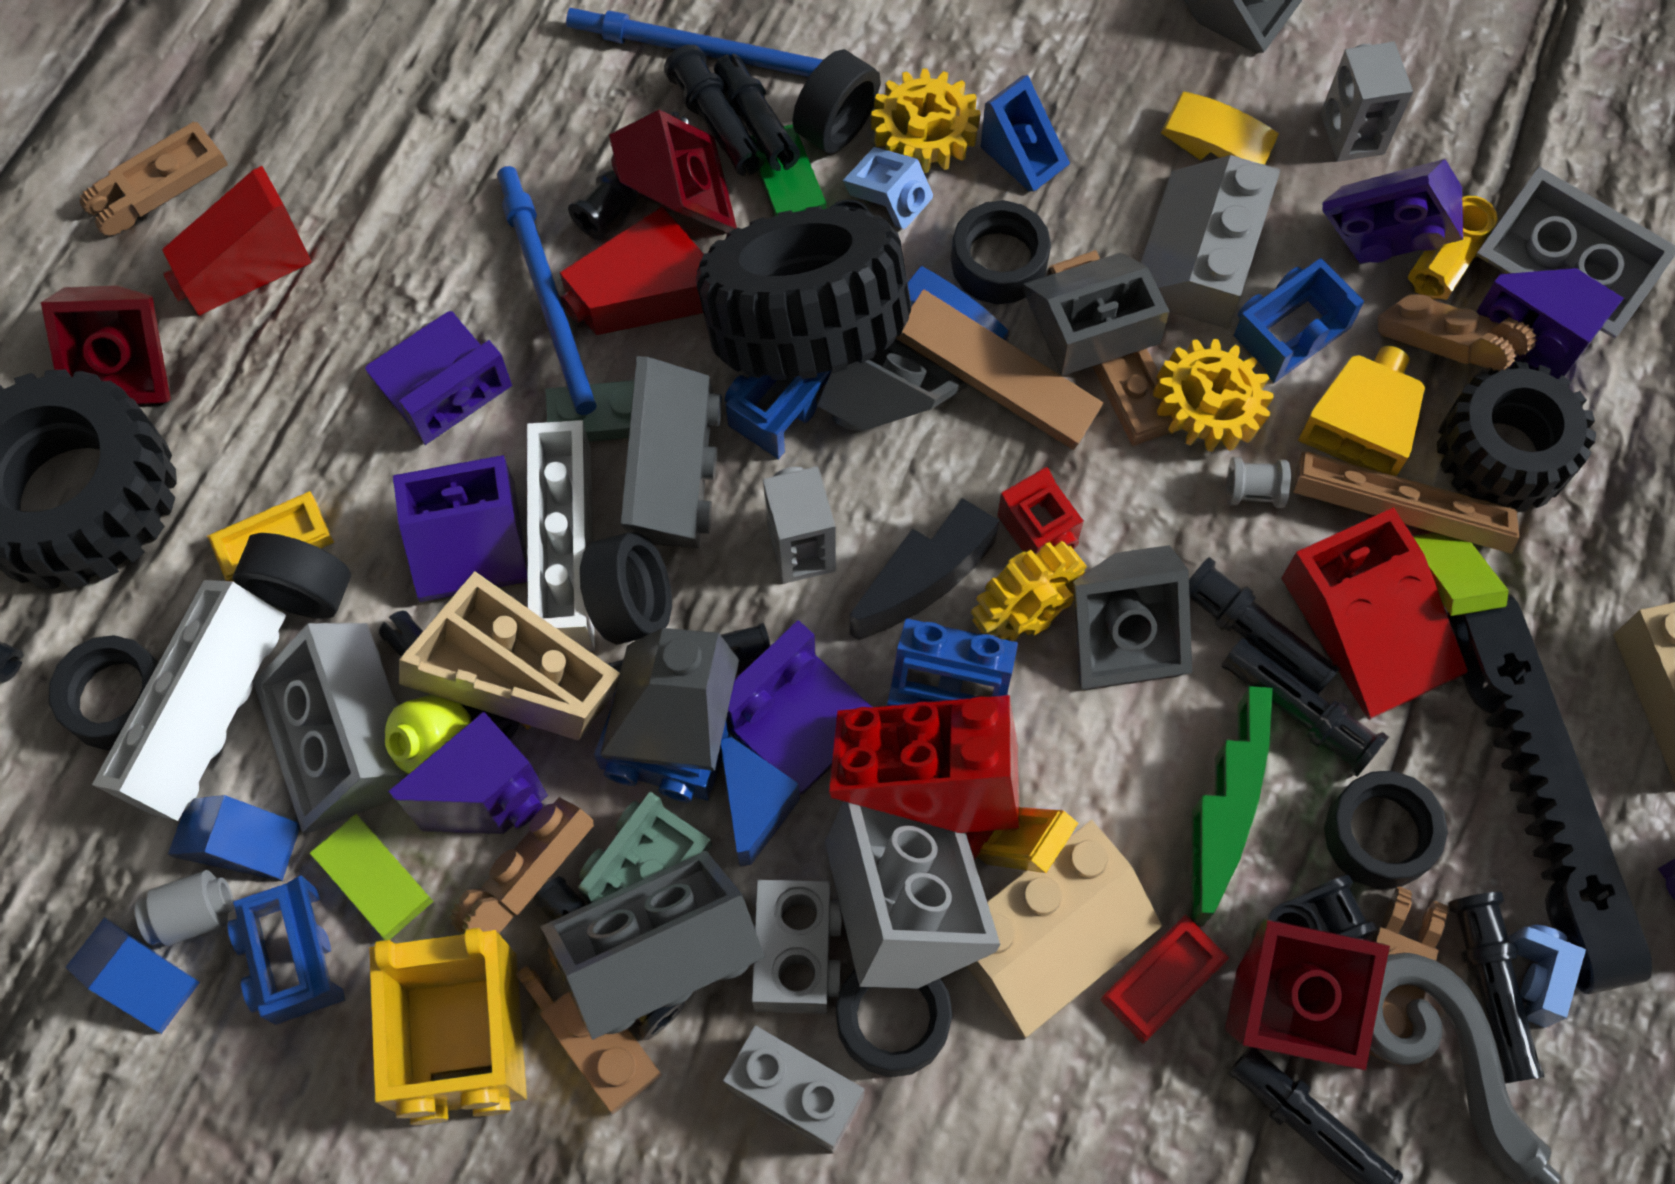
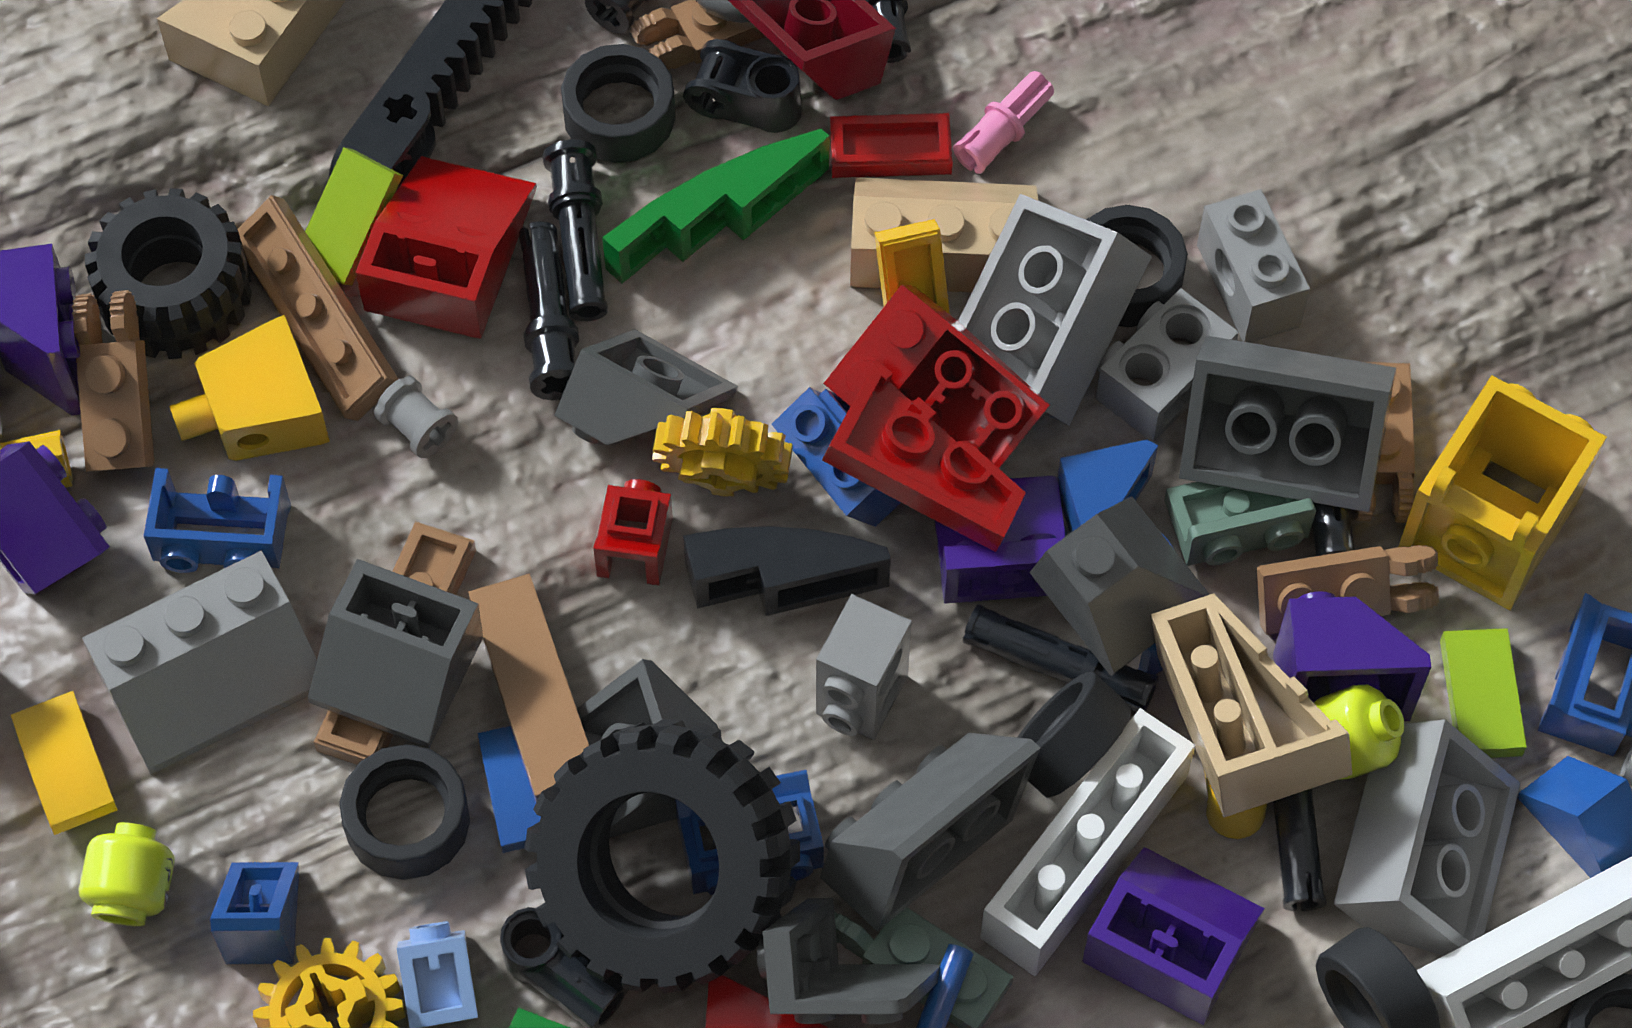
camera: 140 degrees left, 5 degrees down
yellow gear [1153,339,1273,452] -> none
none -> neon yellow head [78,823,175,926]
none -> dark grey bracket [757,898,940,1024]
none -> red wing [822,359,1026,552]
none -> bright pink axle [953,71,1054,174]

